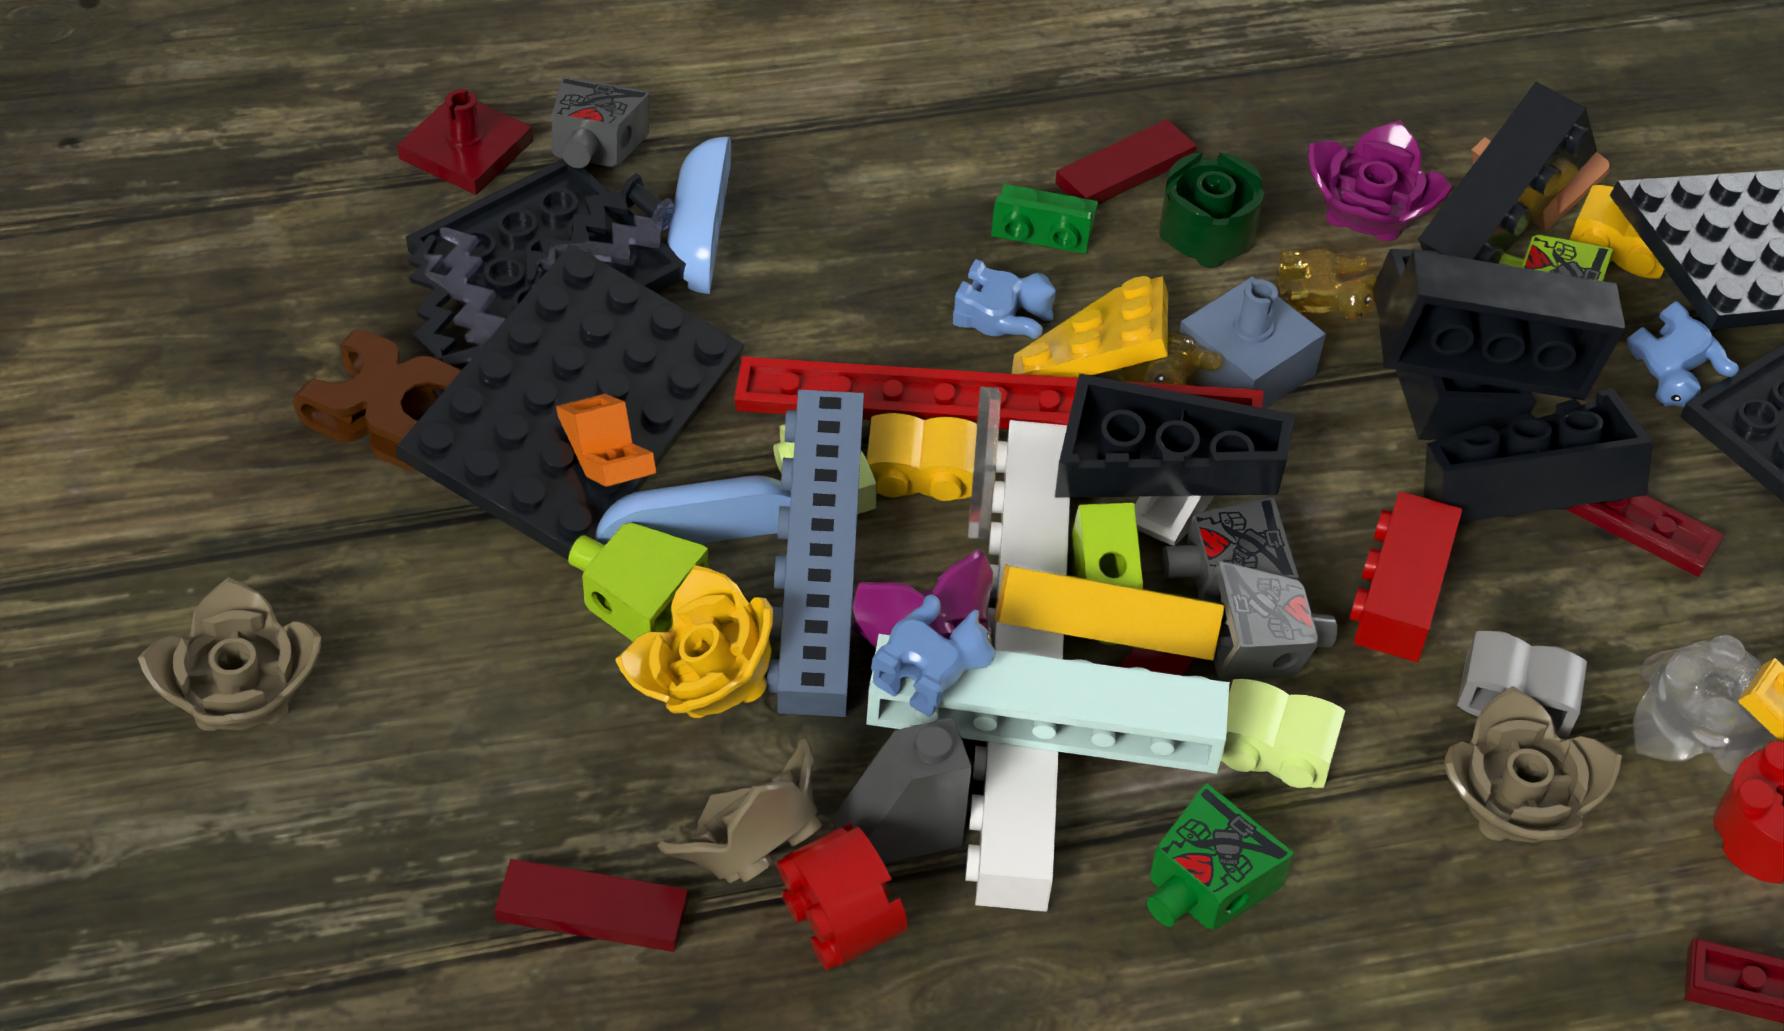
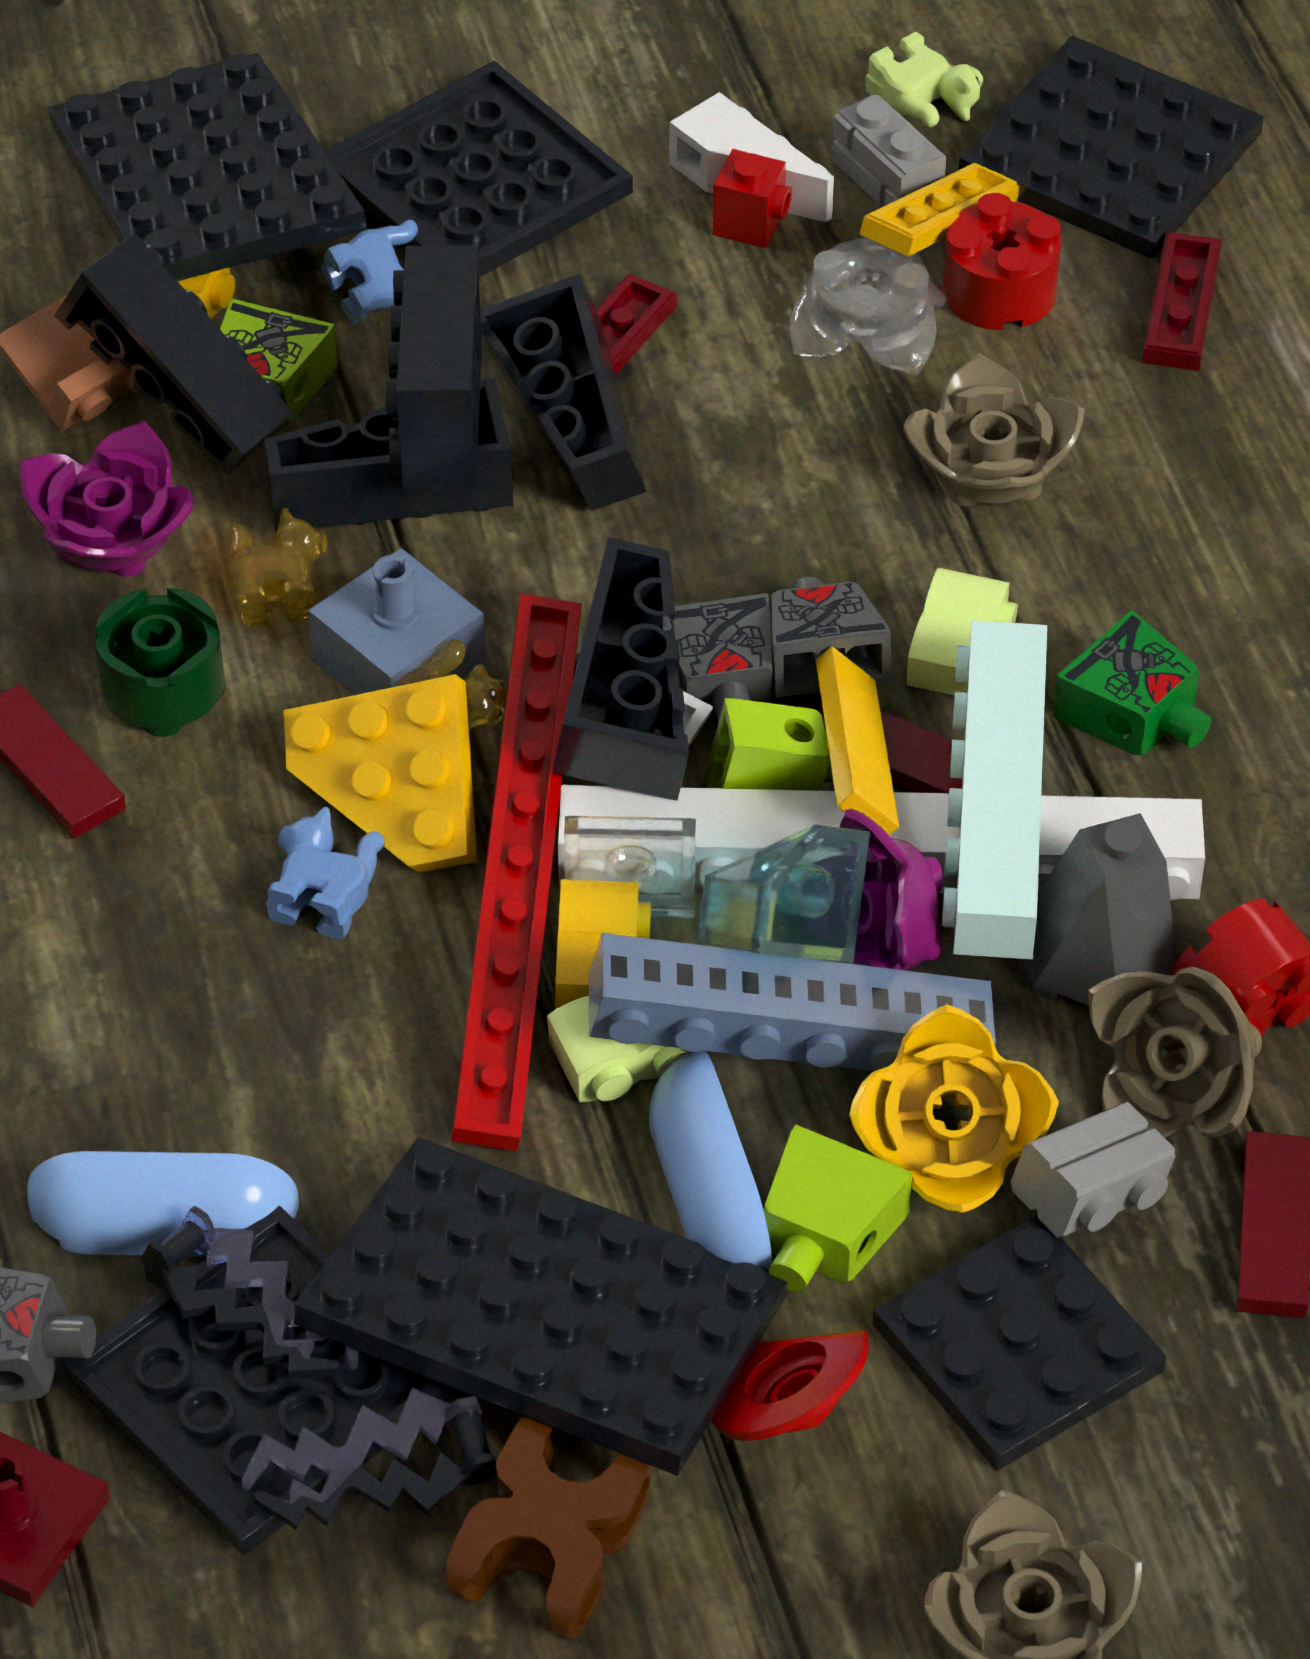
camera: 90 degrees left, 0 degrees up
orange slope [556,394,656,487] -> none
medium blue animal [871,595,996,717] -> none
green bracket [991,184,1098,254] -> none
red brick [1349,491,1462,663] -> none
light grey brick [1457,631,1587,737] -> none
none -> clear light blue slope [697,824,870,963]
none -> red hat [711,1330,869,1441]
none -> black plate [873,1214,1166,1471]
none -> light grey brick [1010,1102,1176,1238]

